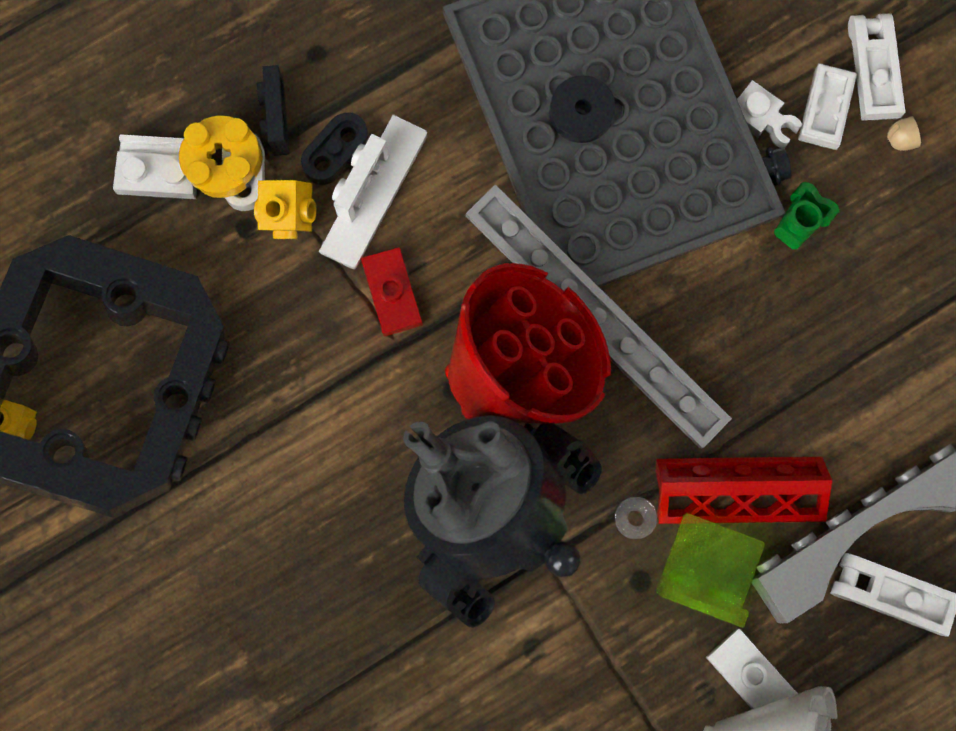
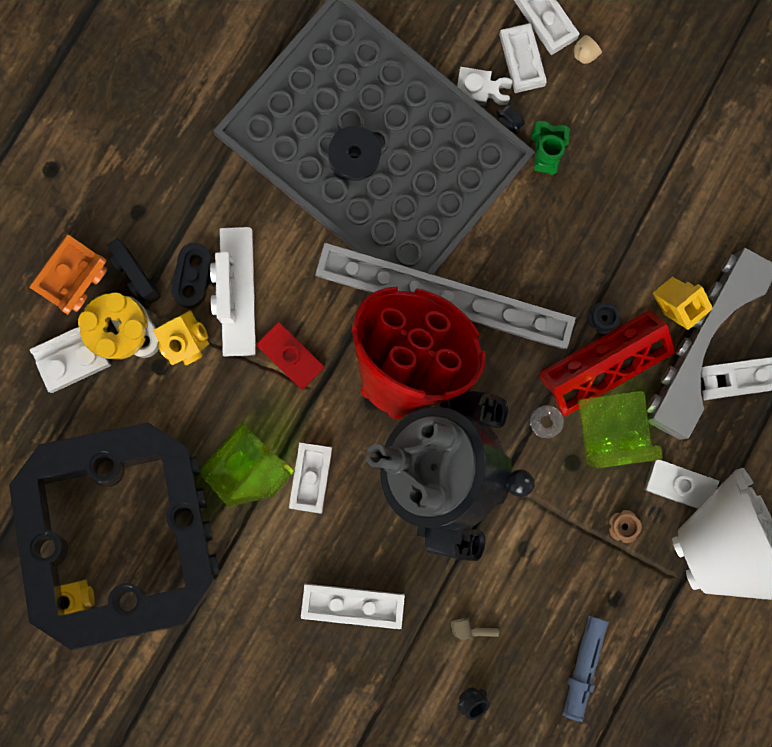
camera: 30 degrees left, 5 degrees up
none -> orange bracket [29,234,107,315]
none -> clear neon green slope [200,423,295,507]
none -> white plate [289,442,333,514]
none -> white plate [301,583,405,629]
none -> dark tan hand [451,618,499,640]
none -> black plate [588,302,620,334]
none -> medium nougat plate [609,510,642,543]
none -> yellow brick [653,276,713,330]

